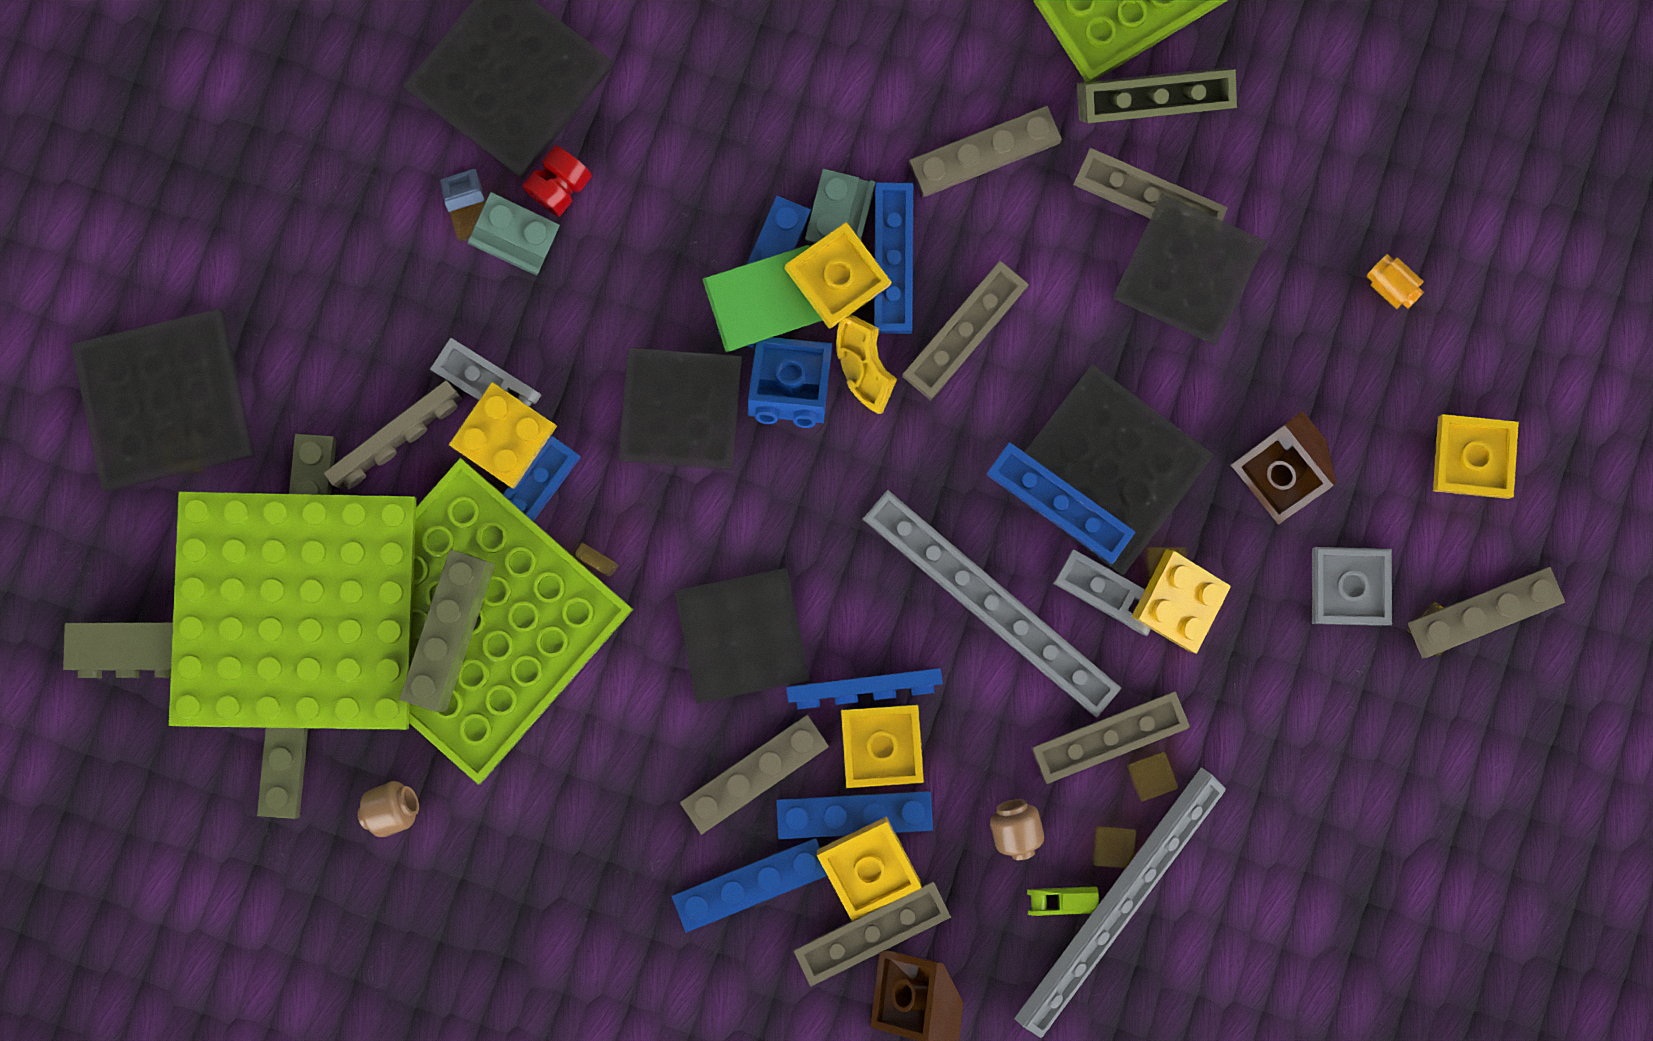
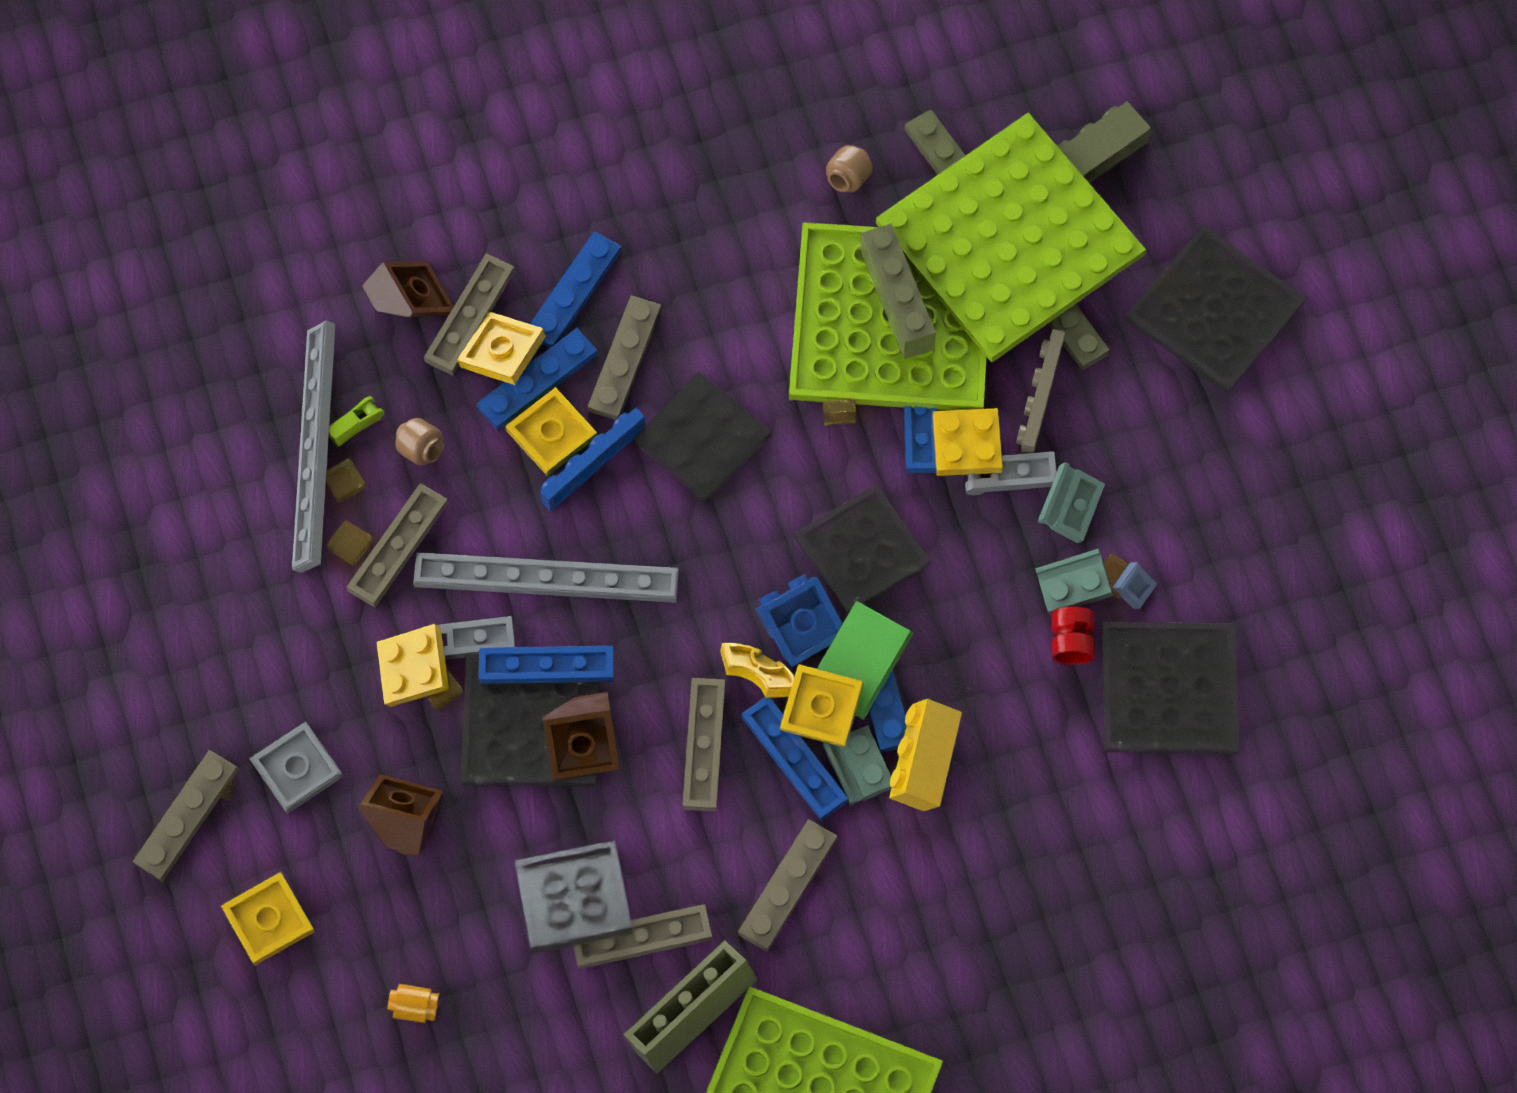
camera: 145 degrees right, 15 degrees down
none -> reddish brown slope [543,692,620,780]
none -> yellow brick [889,699,962,812]
none -> sand green plate [1038,462,1105,543]

